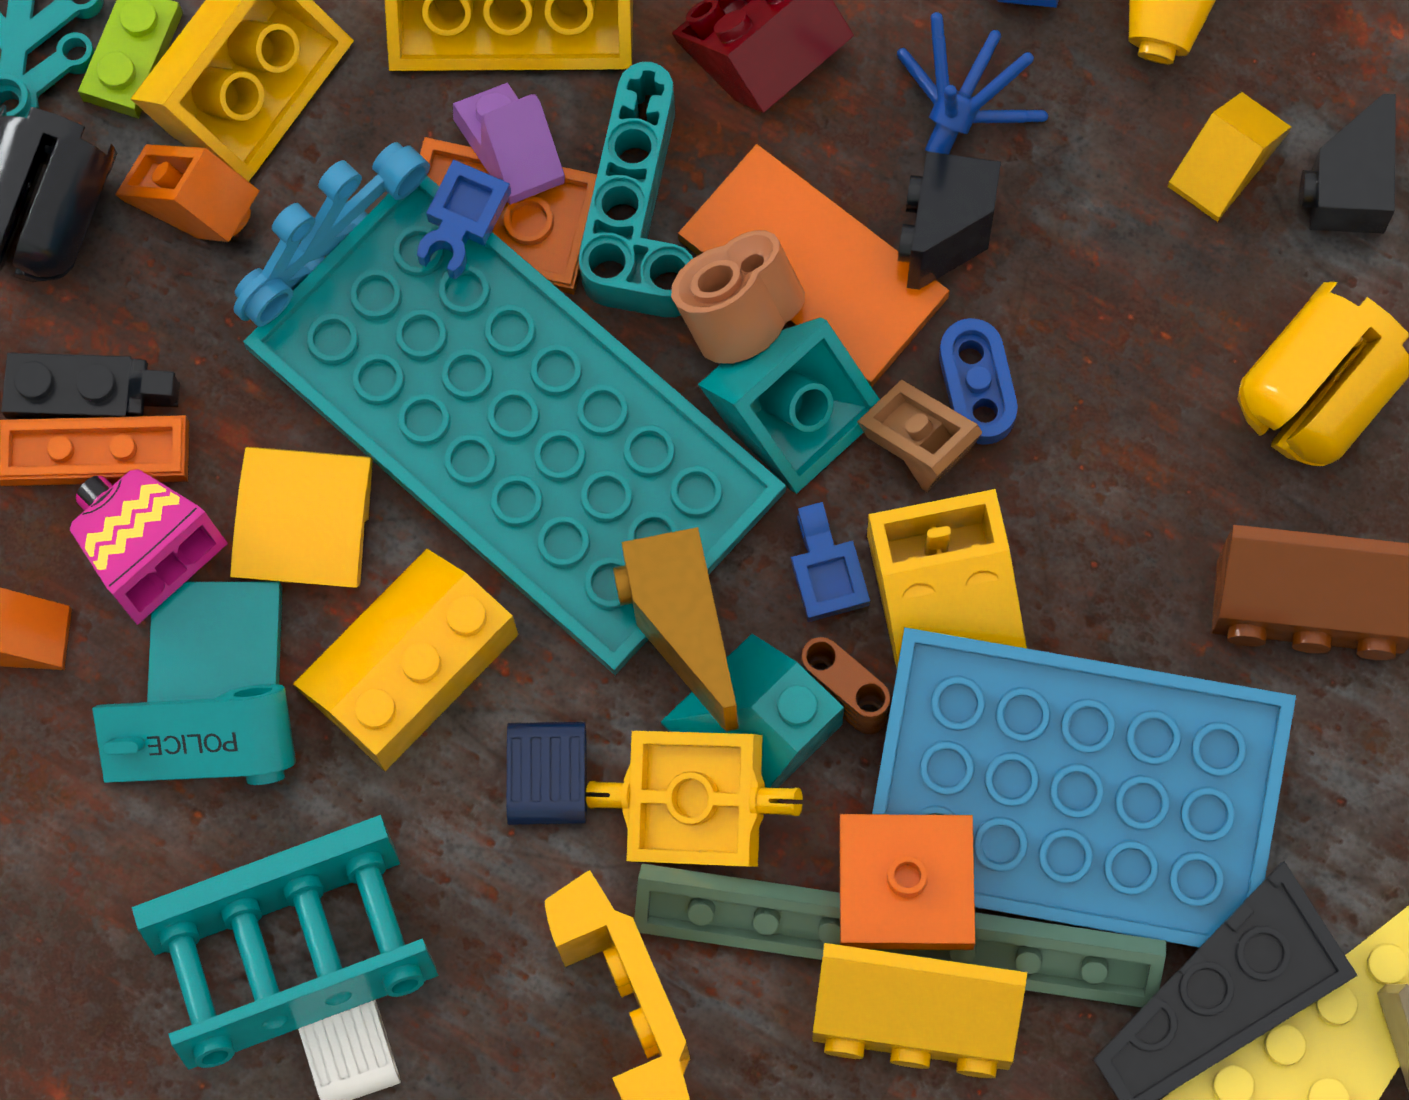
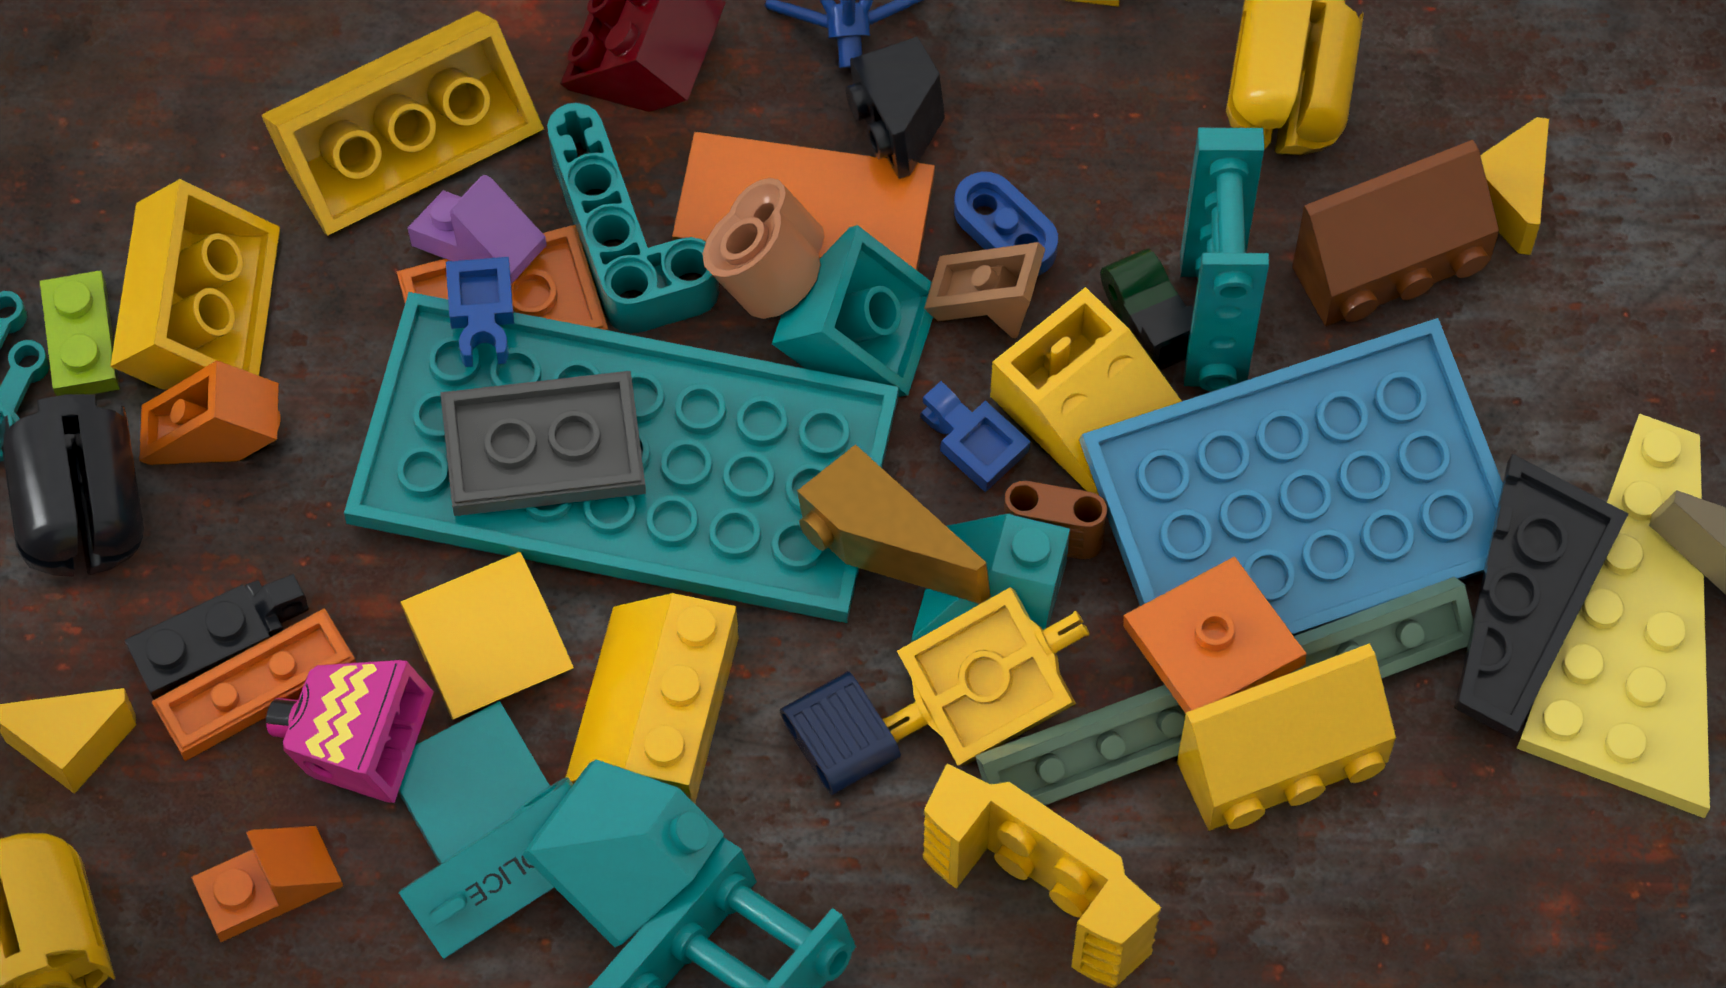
camera: 35 degrees left, 10 degrees down
dark azure plant [234,142,430,327] -> none
none -> dark grey tile [440,371,646,516]
none -> teal slope [522,759,724,947]
none -> leg [1100,249,1194,371]
none -> teal fence [1180,128,1269,391]

